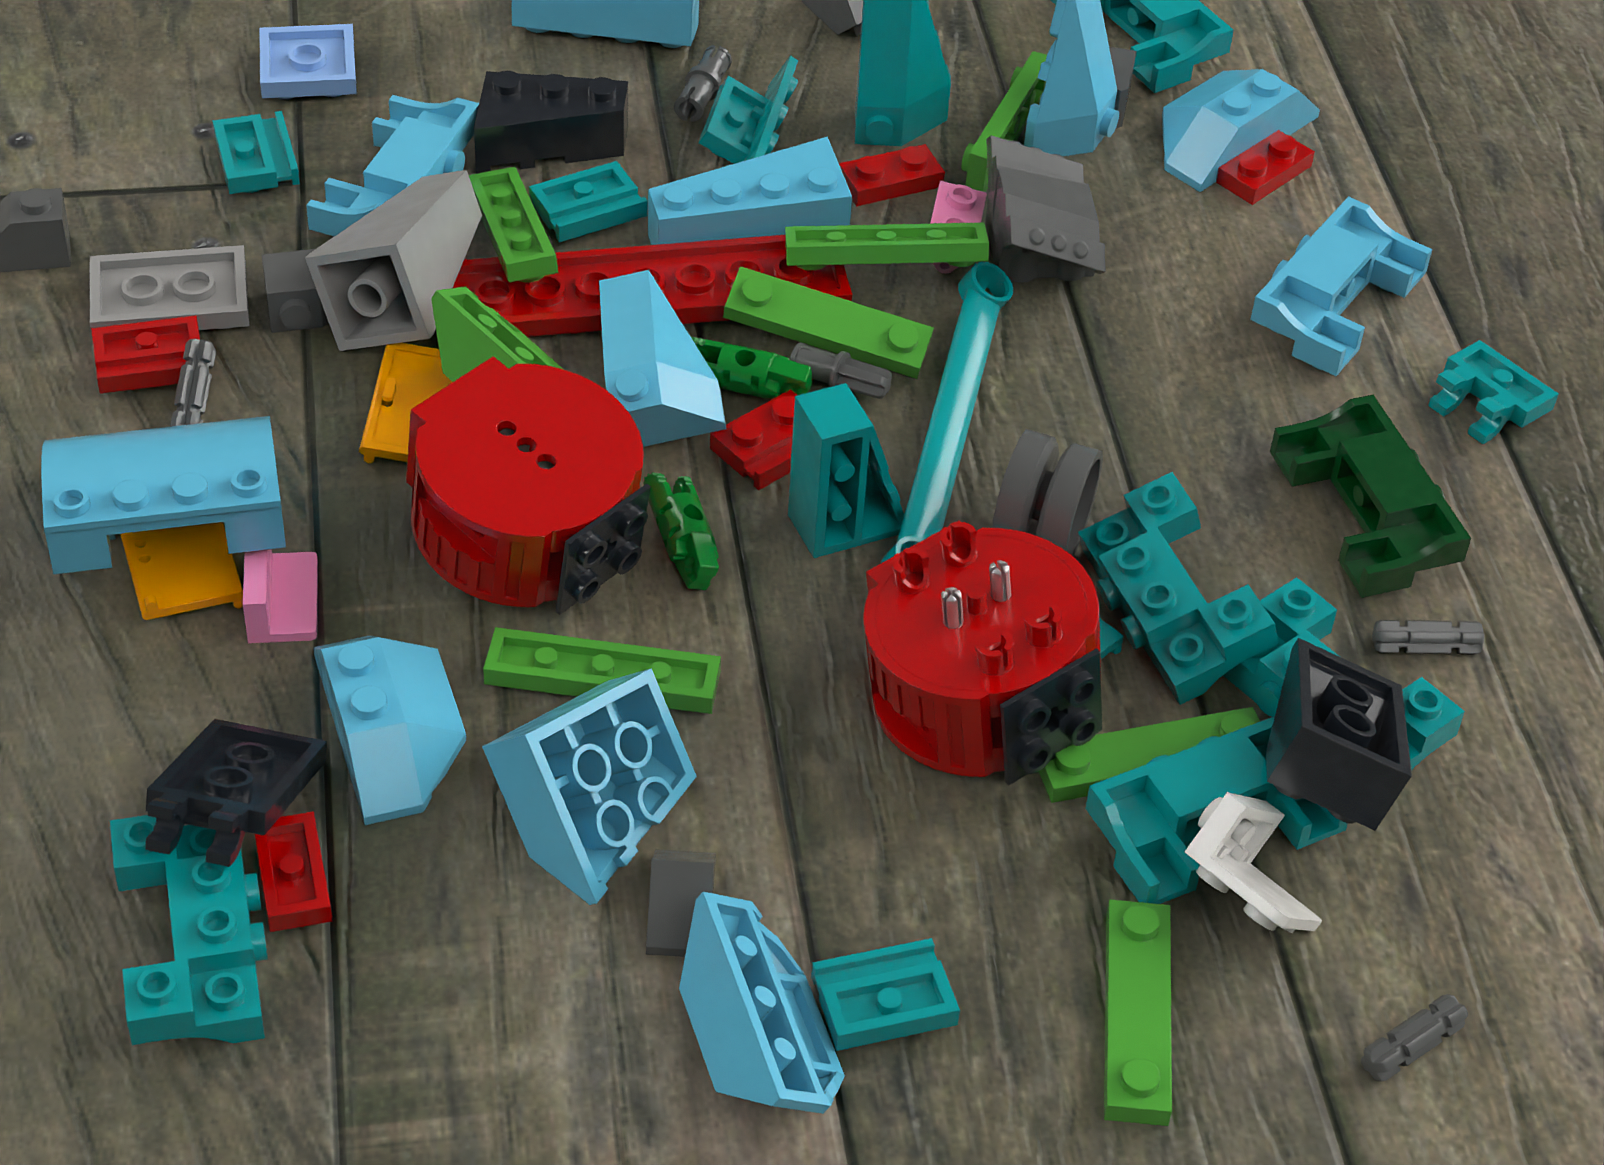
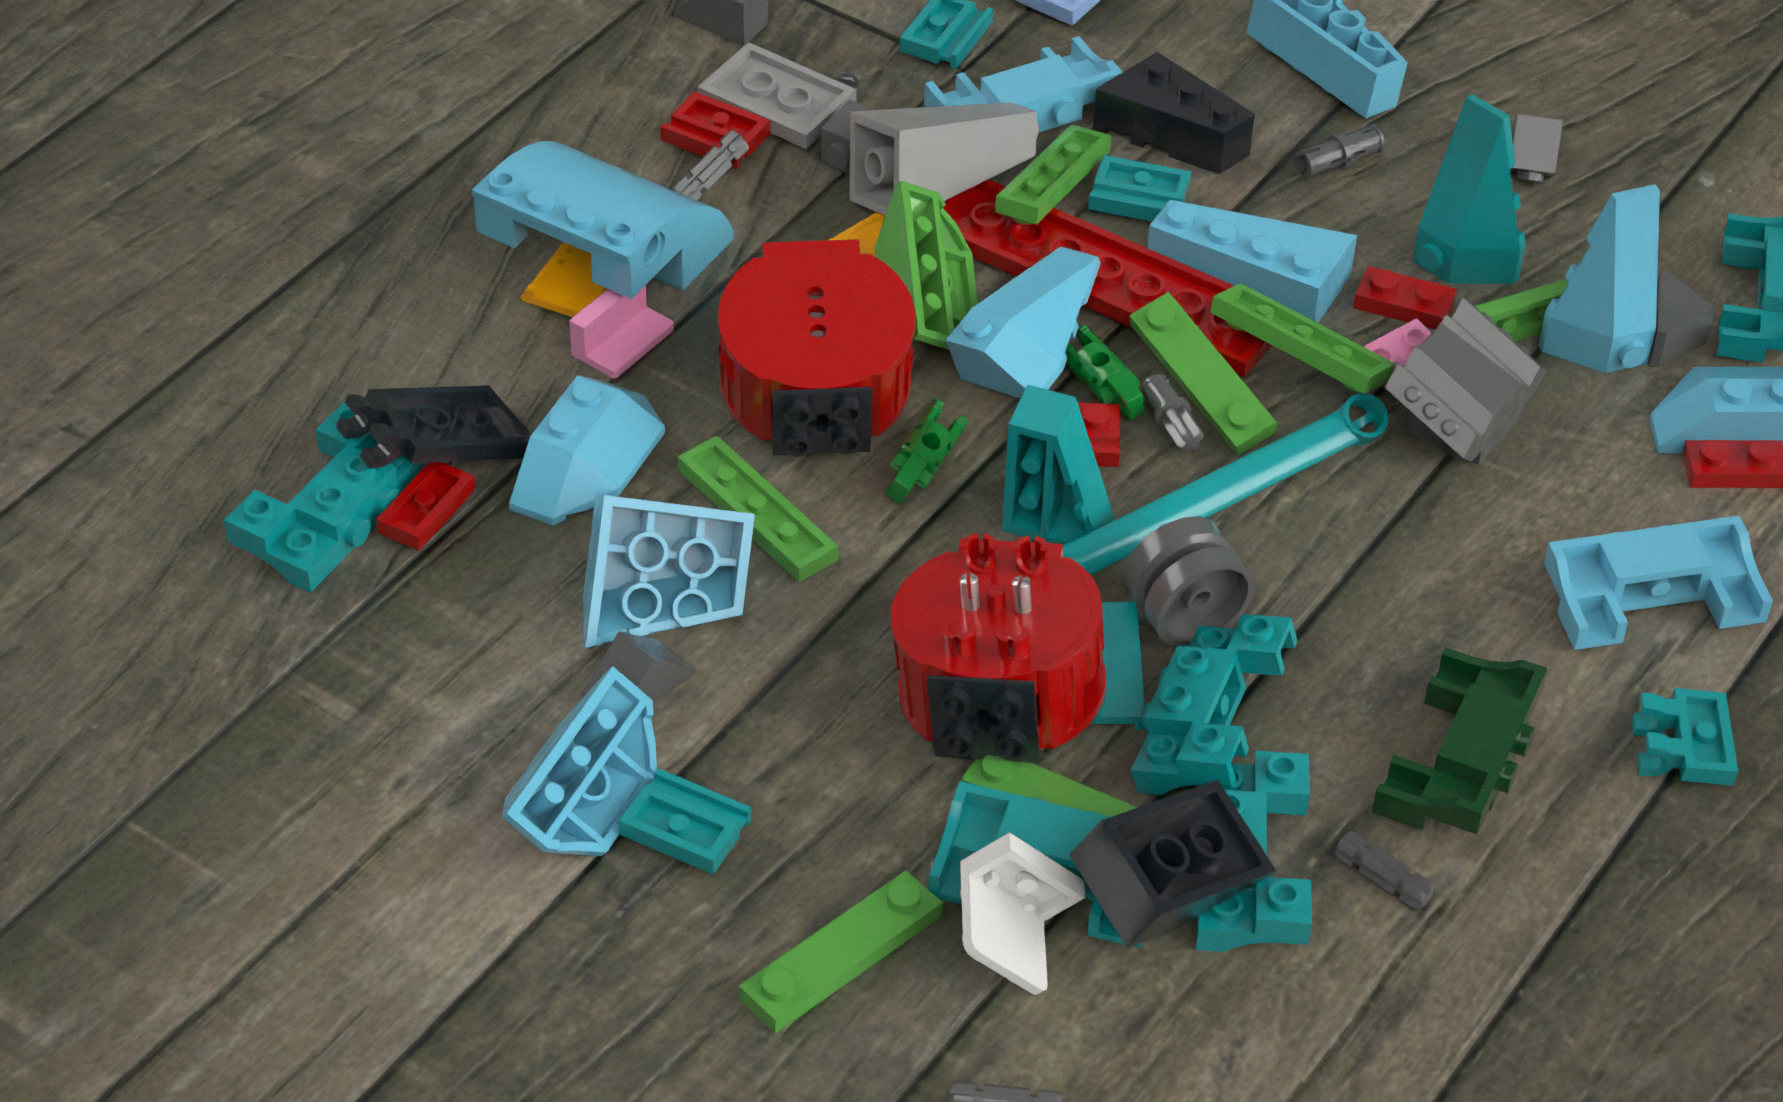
camera: 45 degrees right, 0 degrees up
teal bracket [698,56,798,164] -> none

